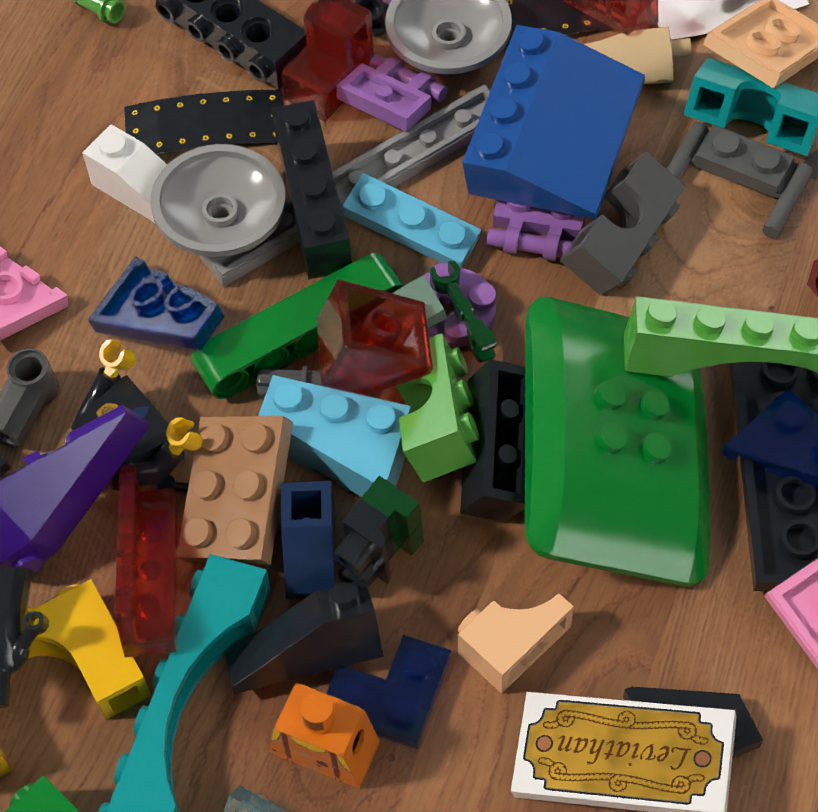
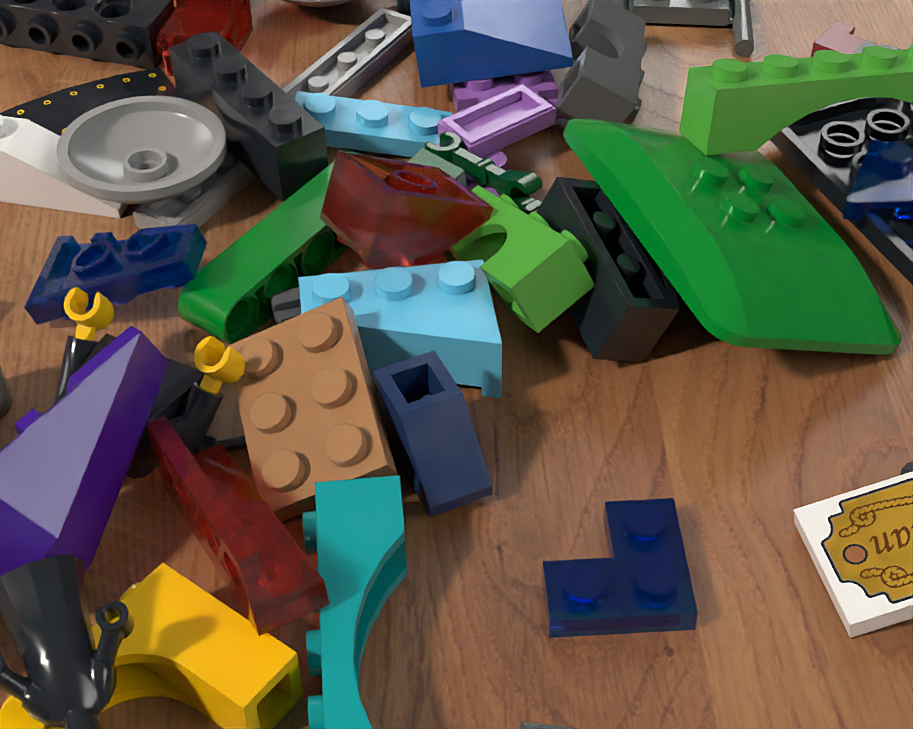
camera: 25 degrees left, 15 degrees down
black slope [226,579,384,694] -> none
orange torso [269,684,380,789] -> none
hips [334,475,424,588] -> none
medium lavender plate [337,54,448,132] -> none
light nougat arch [458,593,574,694] -> none
none -> medium lavender tile [438,84,556,158]

